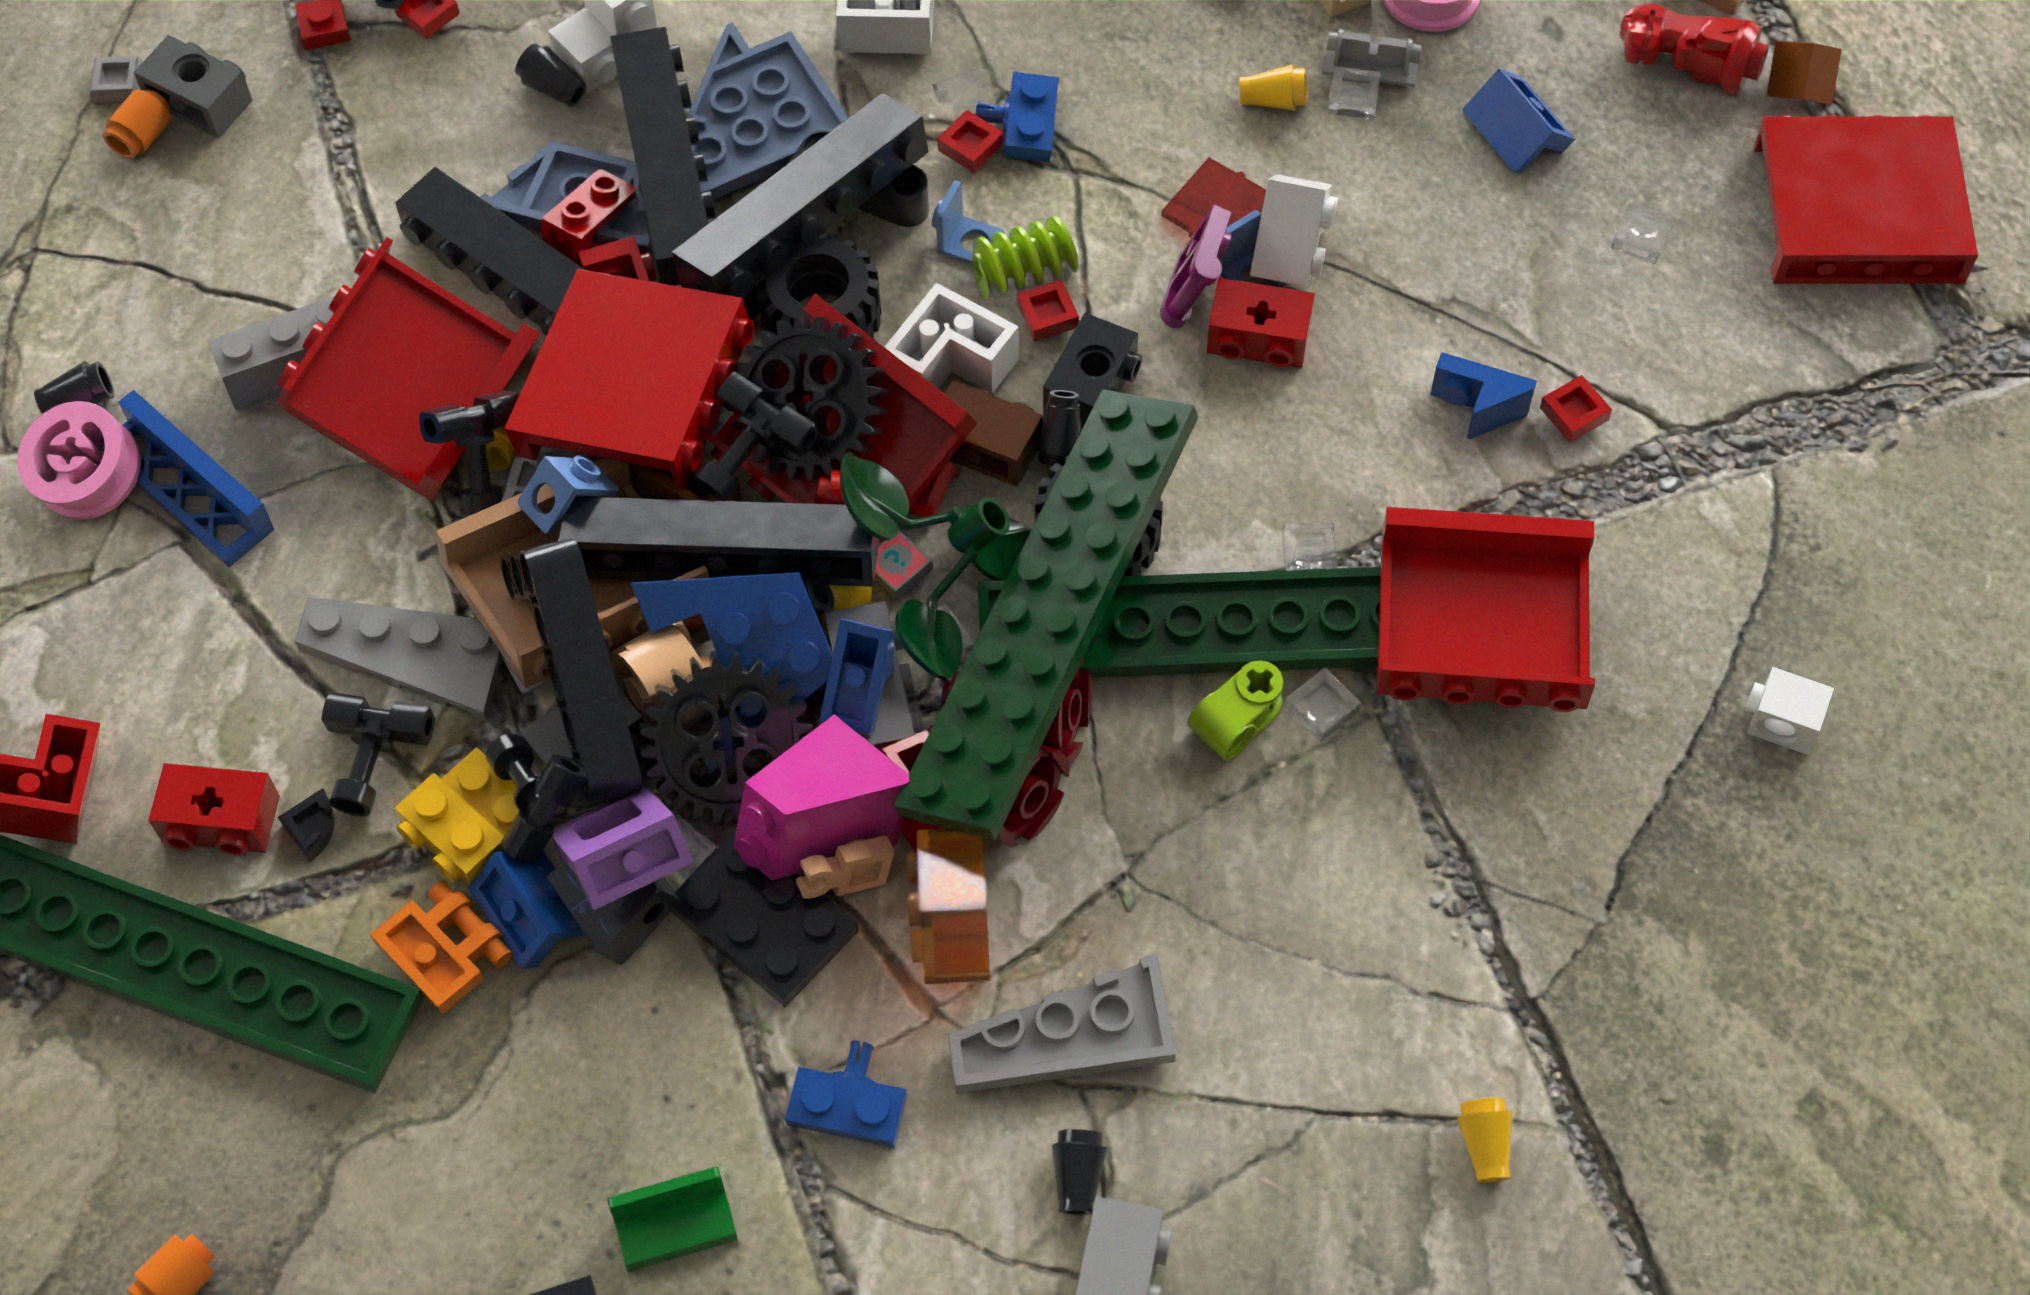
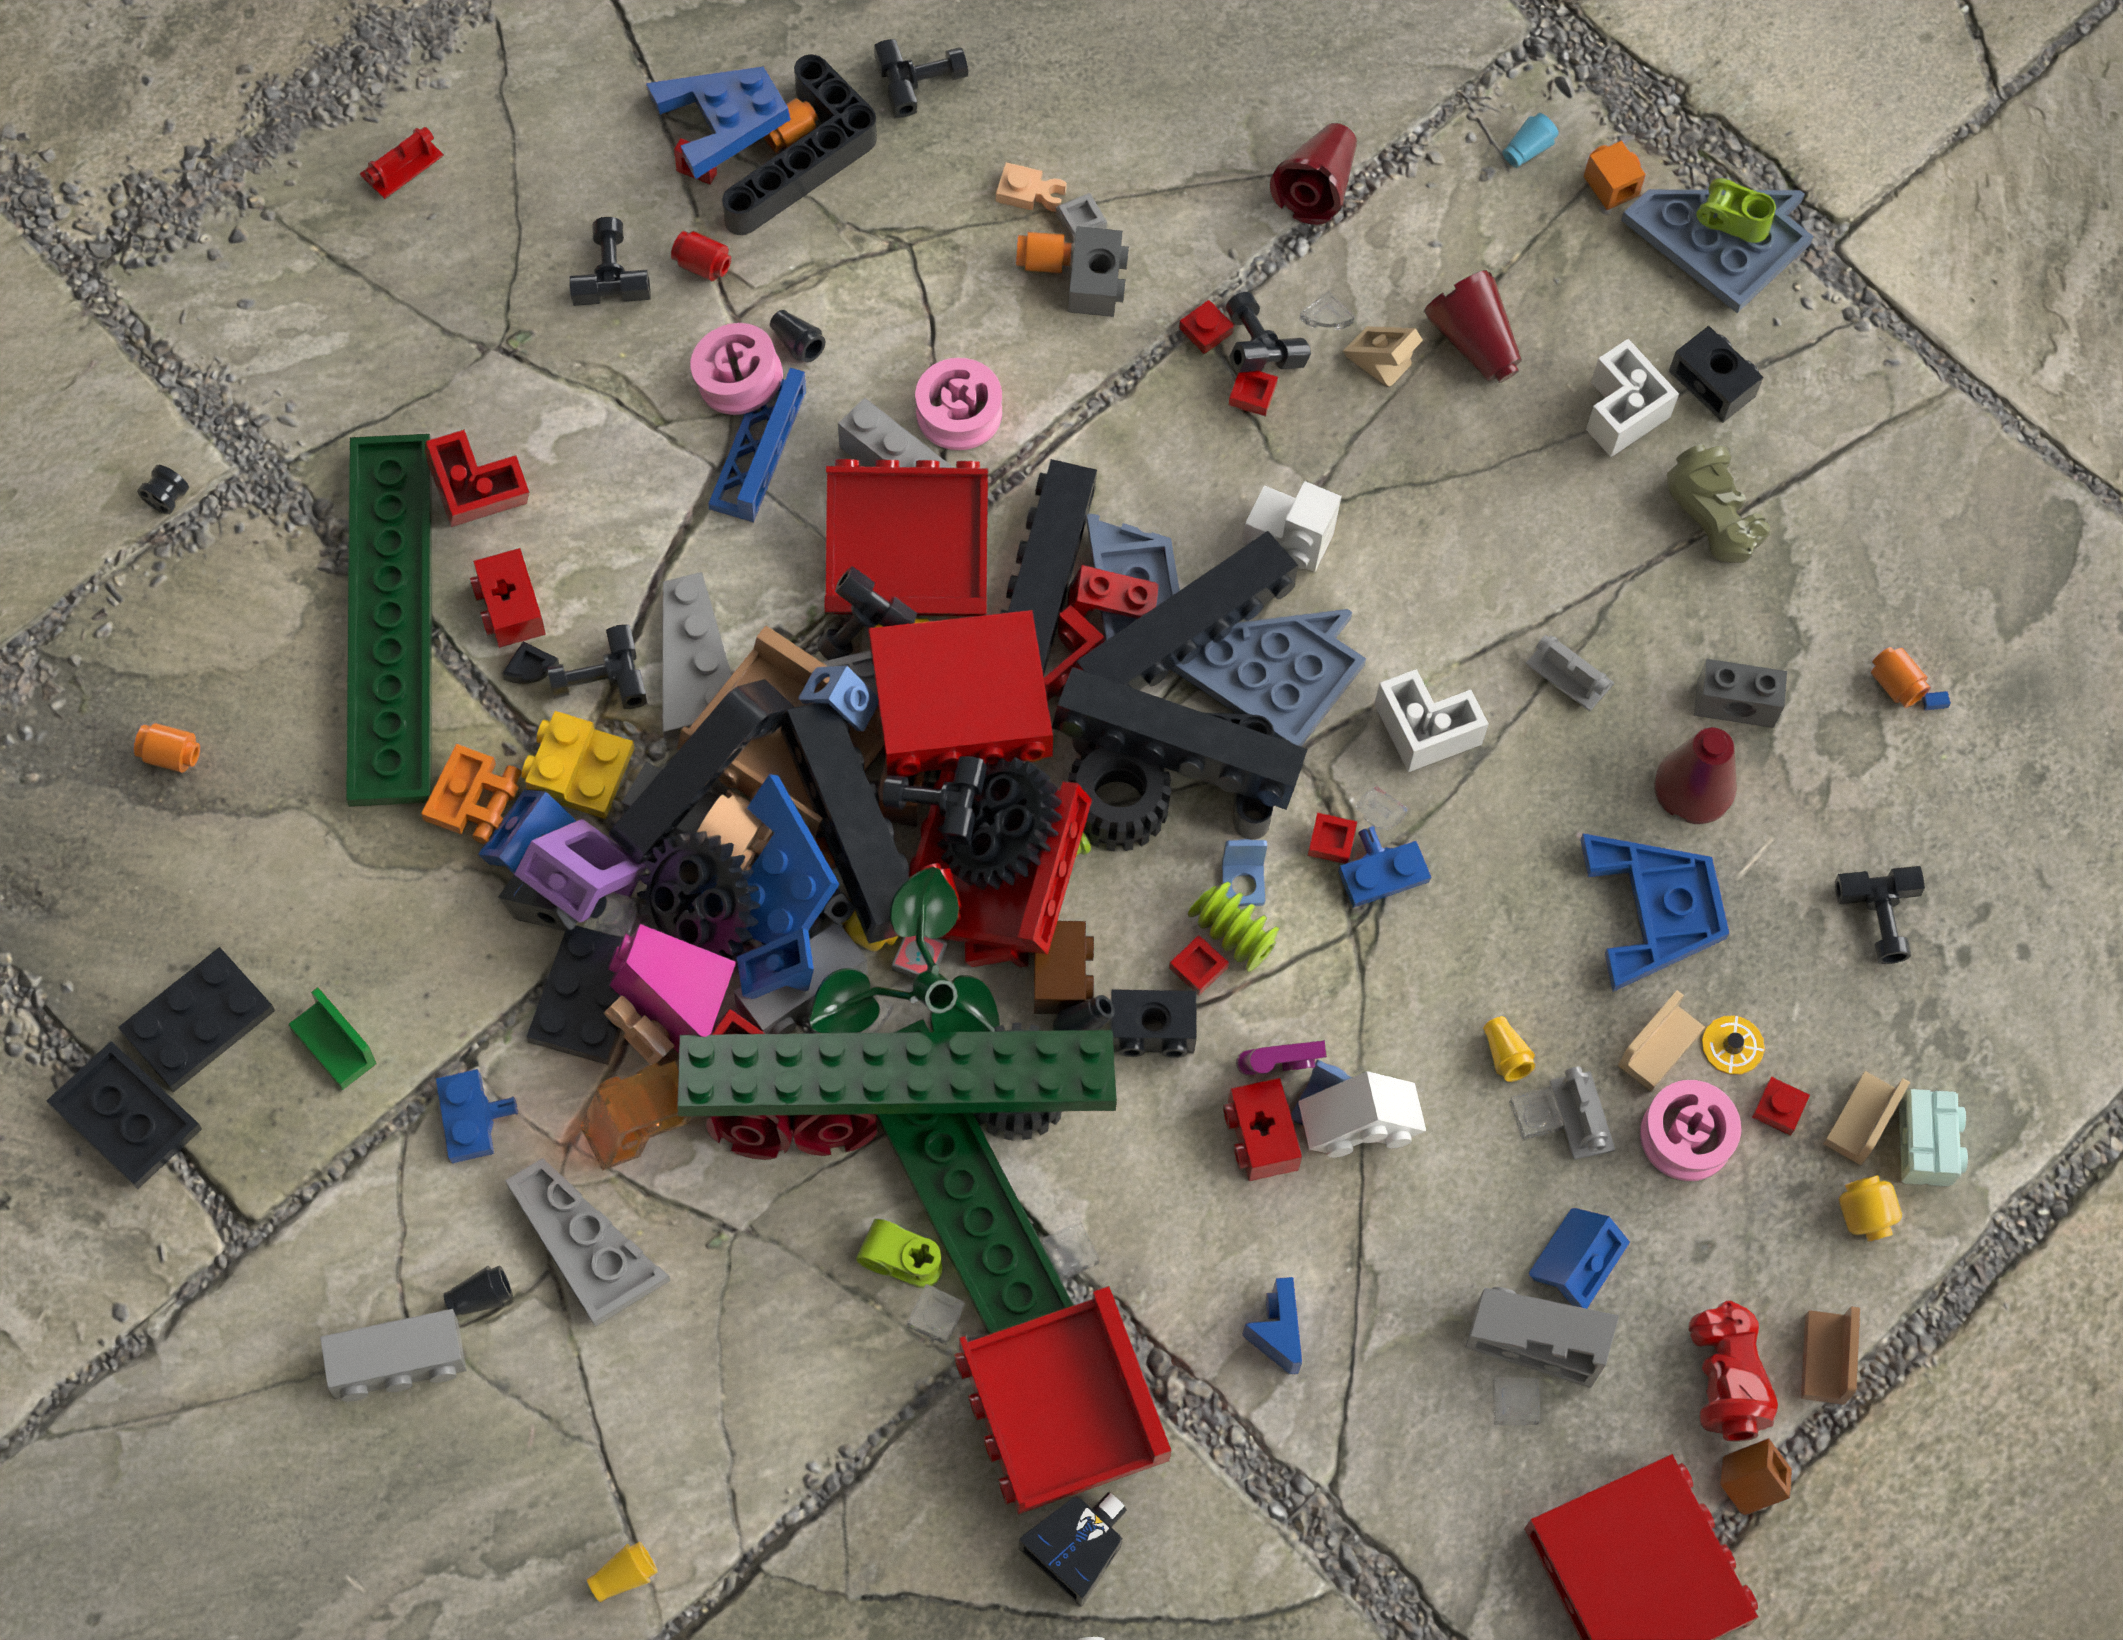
camera: 60 degrees right, 5 degrees up
black bar [486,734,588,864] -> none
black cone [515,43,586,107] -> none
white brick [884,283,1019,394] -> none
clear red piece [1161,157,1266,238] -> none
red plate [1540,375,1612,443] -> none
none -> bright pink wheel [915,358,1002,450]
none -> light nougat plate [996,162,1067,212]
none -> black torso [1018,1492,1127,1607]
none -> light grey wedge [1465,1287,1619,1387]

